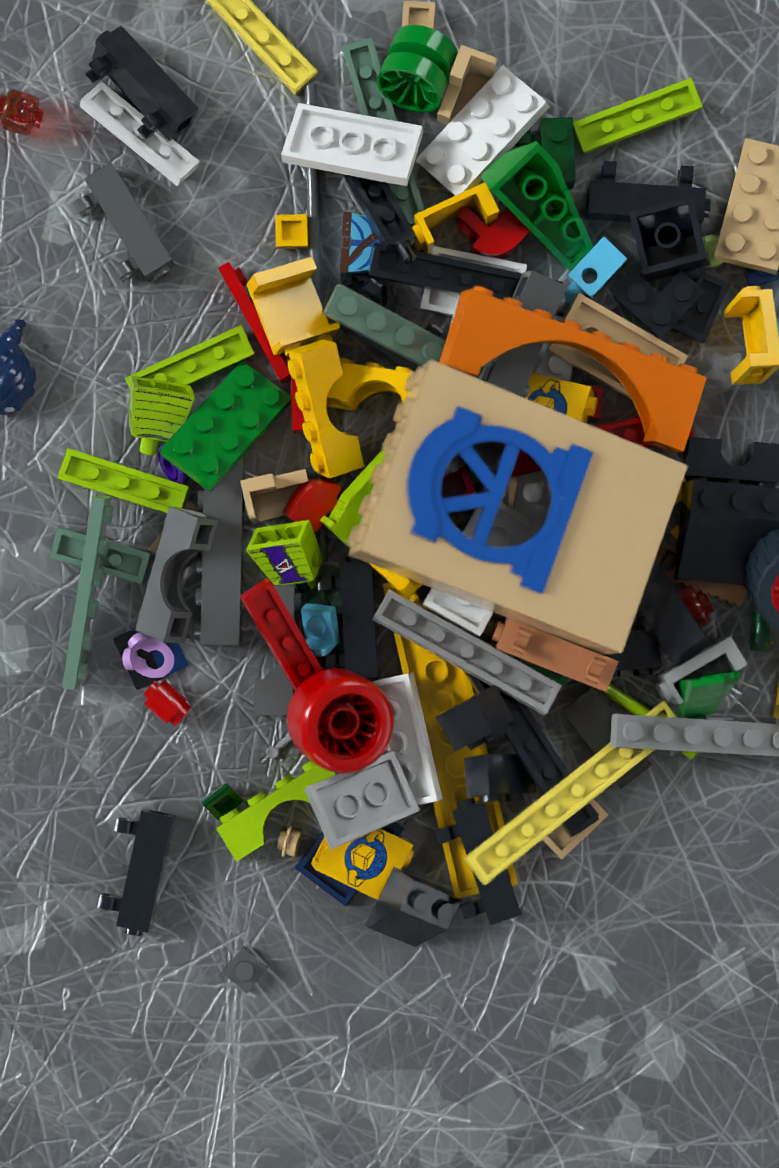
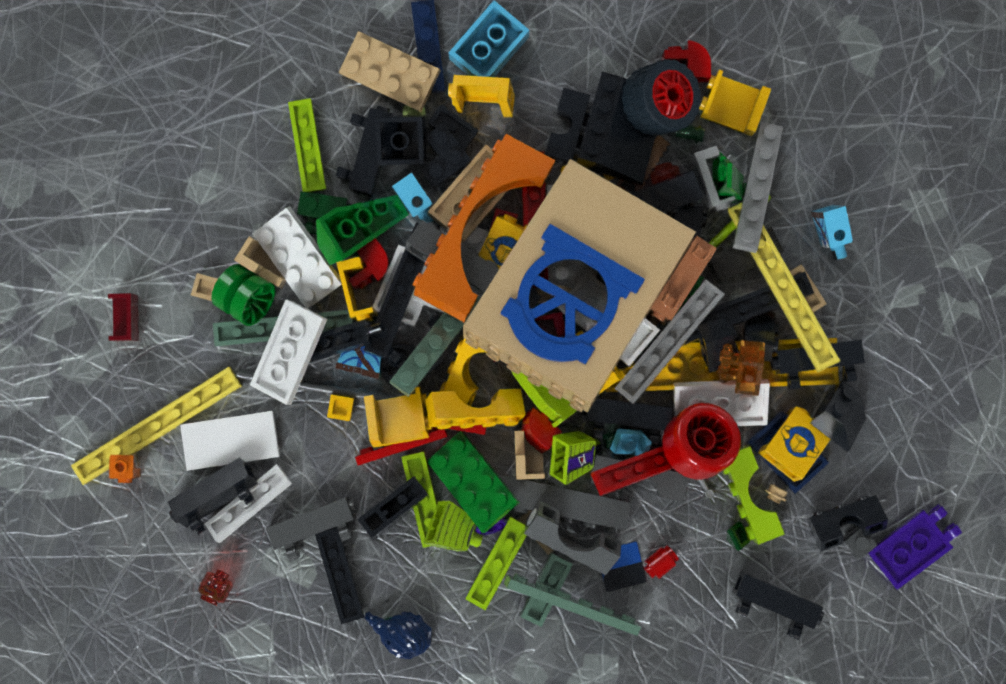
camera: 80 degrees left, 0 degrees up
lavender piece [122,632,174,678] -> none
light grey plate [304,751,420,850] -> none
none -> white tile [180,411,280,471]
none -> black plate [315,527,365,624]
none -> black slope [357,476,428,541]
none -> clear orange brick [717,340,765,396]
none -> black arch [809,495,888,552]
none -> medium azure torso [811,205,853,260]
none -> dark purple tile [868,504,962,590]

